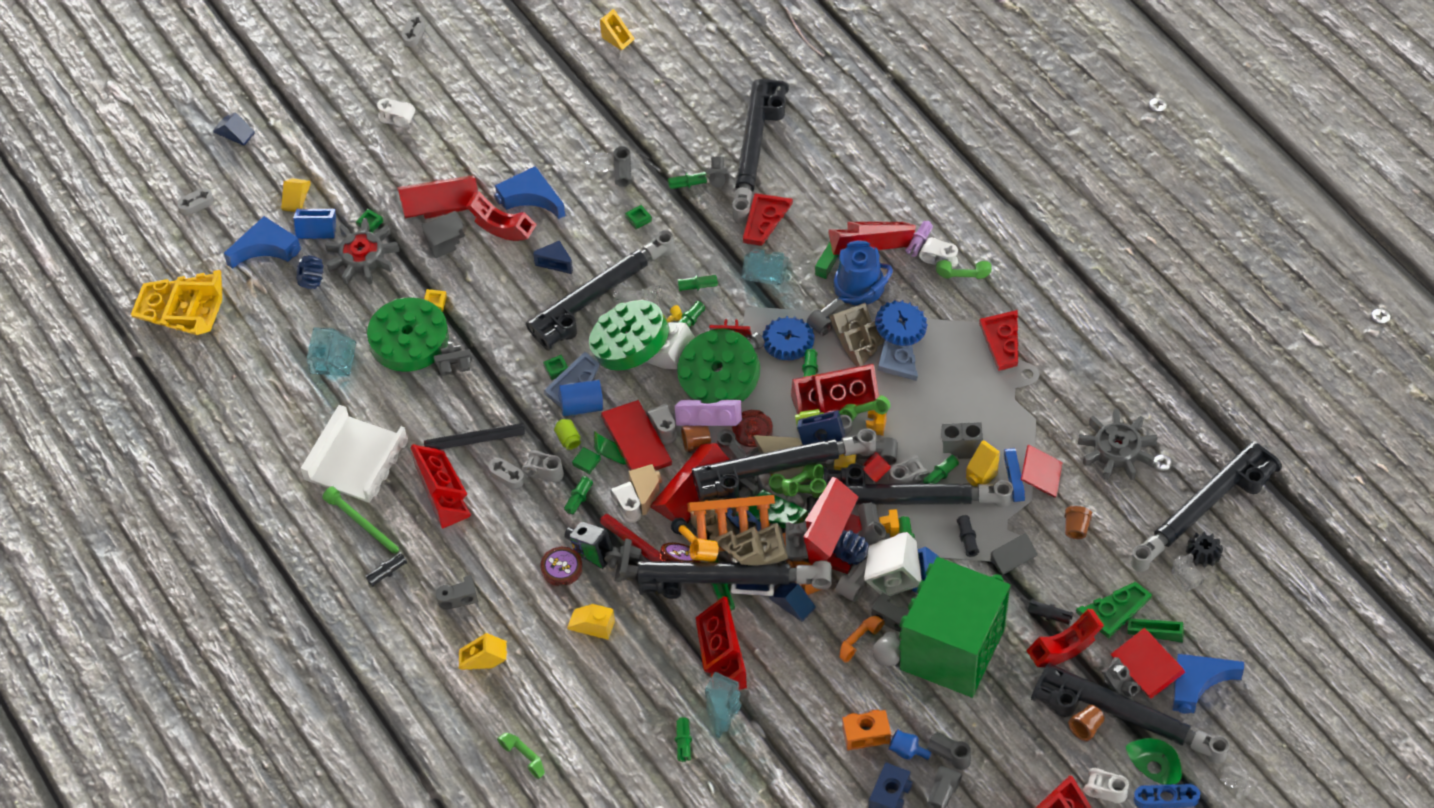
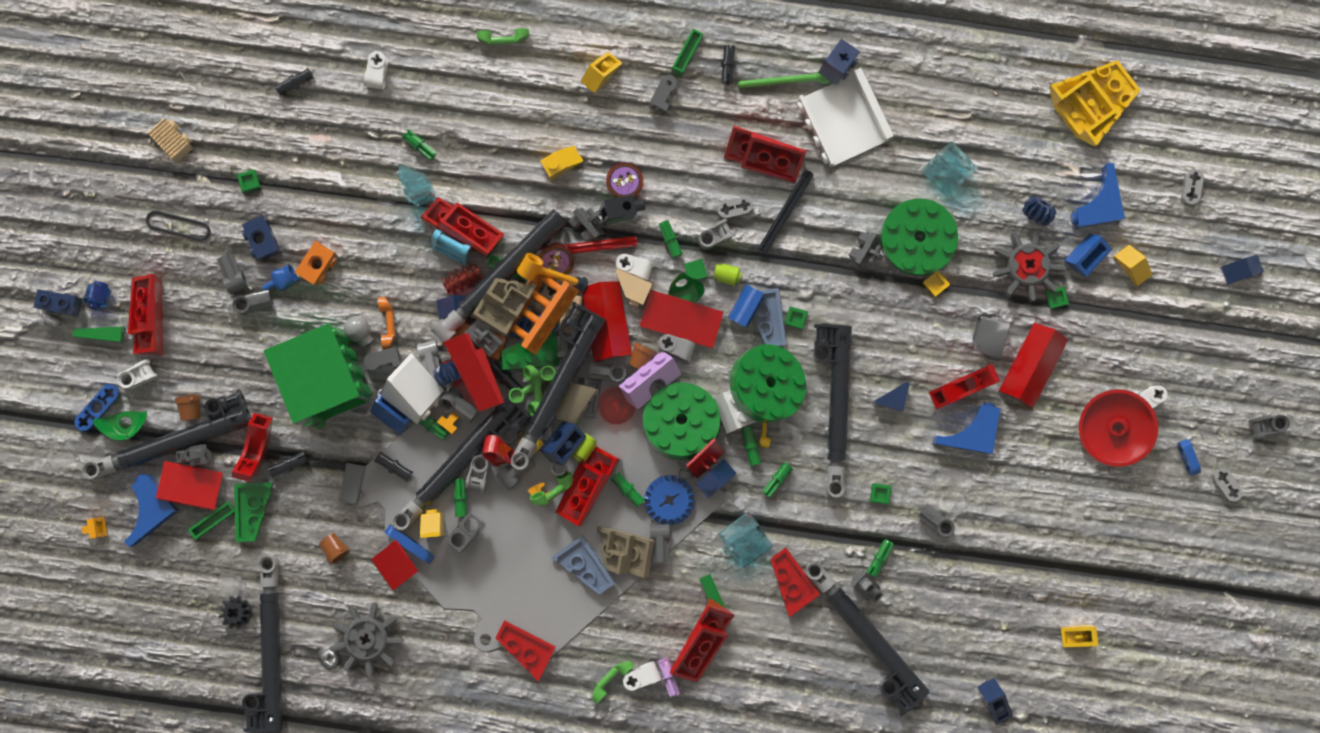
camera: 130 degrees right, 30 degrees up
blue piece [833,241,893,305] -> none
blue gear [875,300,928,346] -> none
none -> light orange tile [81,517,108,539]
none -> medium azure plate [431,229,471,266]
none -> clear red piece [441,261,484,296]
none -> green piece [671,29,703,78]
none -> dark blue slope [695,459,736,499]
none -> dark blue brick [818,39,860,85]
none -> dark blue slope [977,678,1013,725]
none -> red dish [1079,389,1158,467]
none -> blue beam [1177,439,1201,476]
none -> dark grey piece [1248,415,1290,439]

